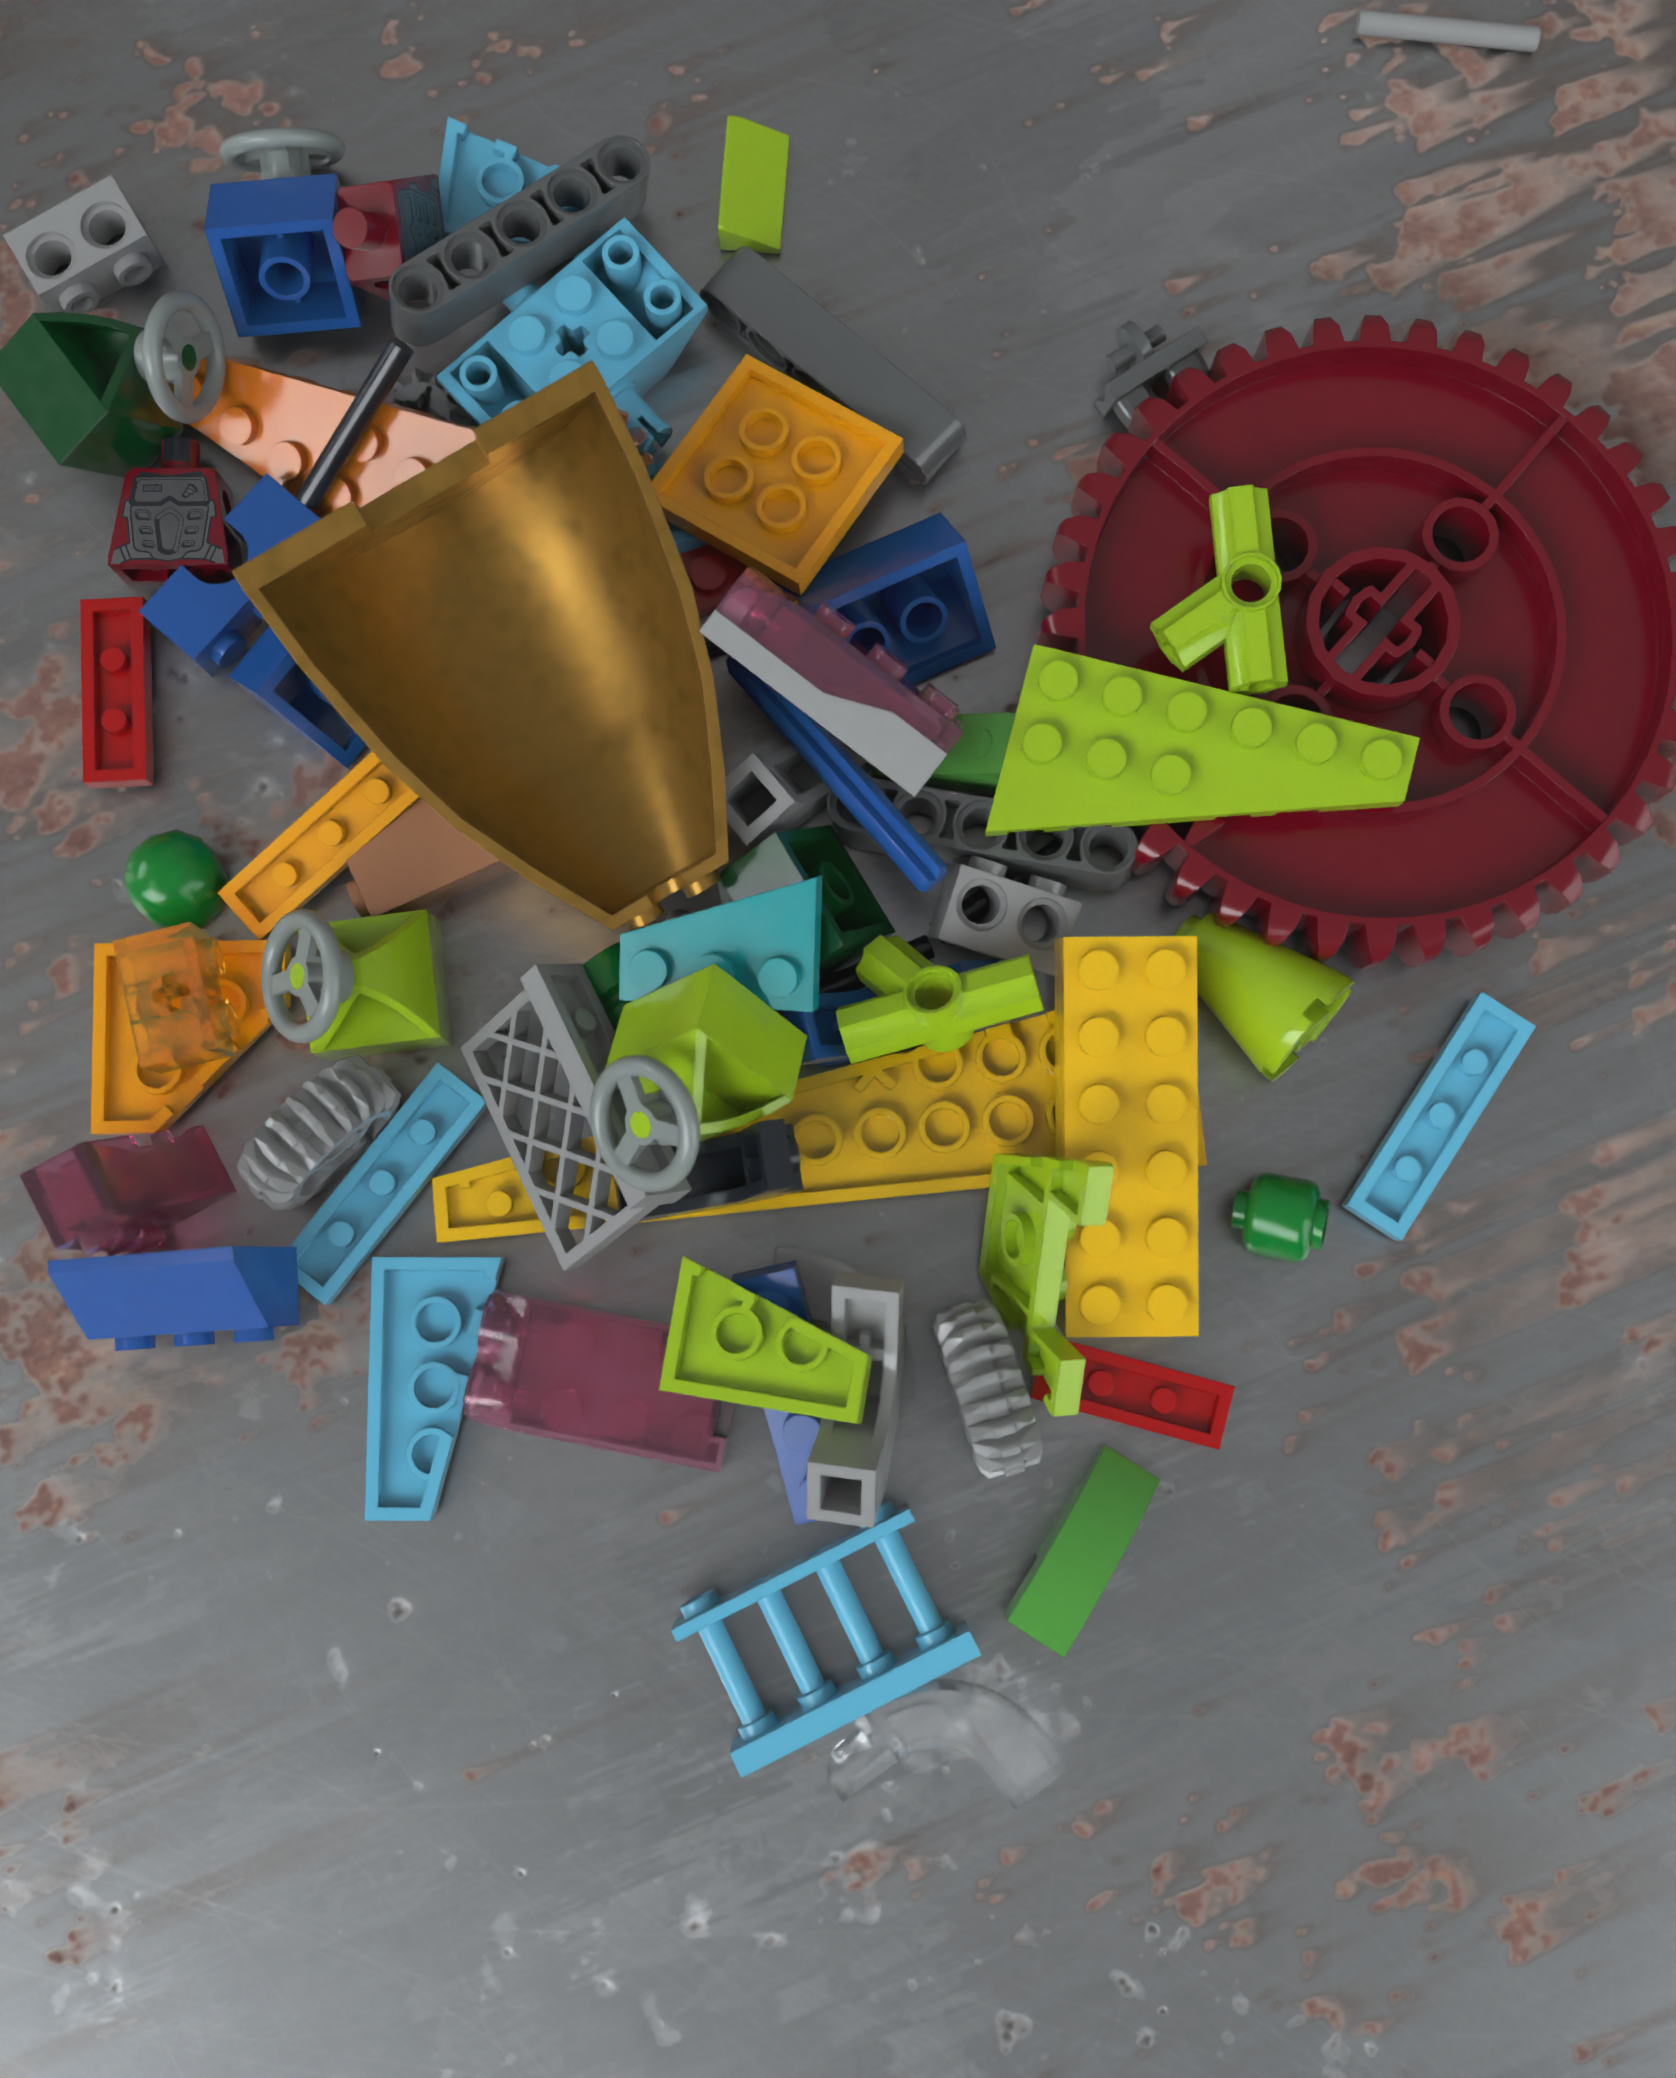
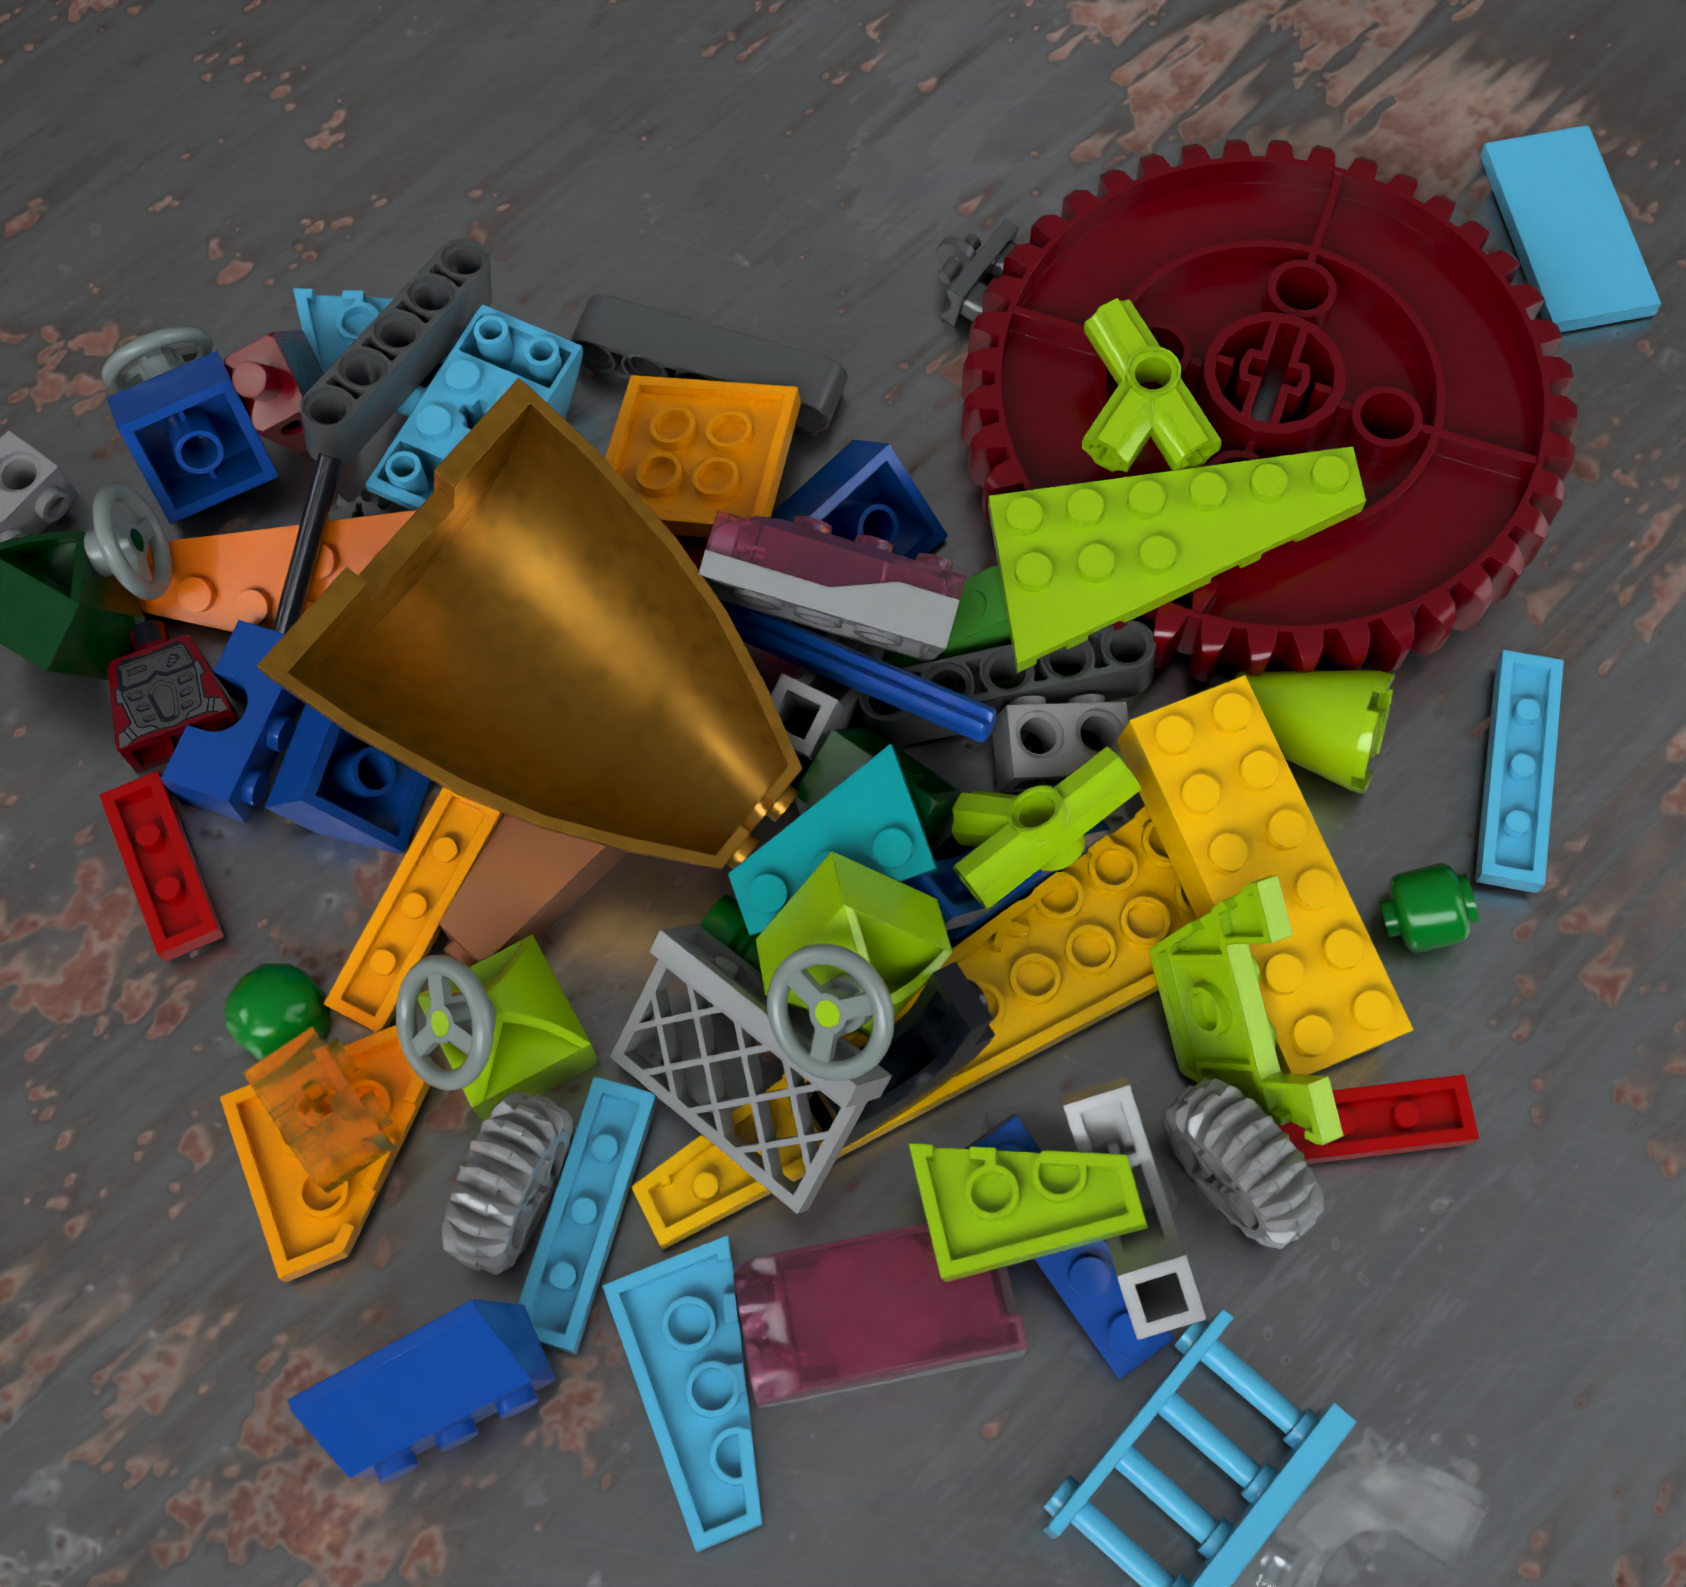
camera: 20 degrees left, 15 degrees down
clear pink wedge [19,1125,237,1256] -> none
lime slope [718,115,790,254] -> none
bright green slope [1003,1444,1160,1658] -> none

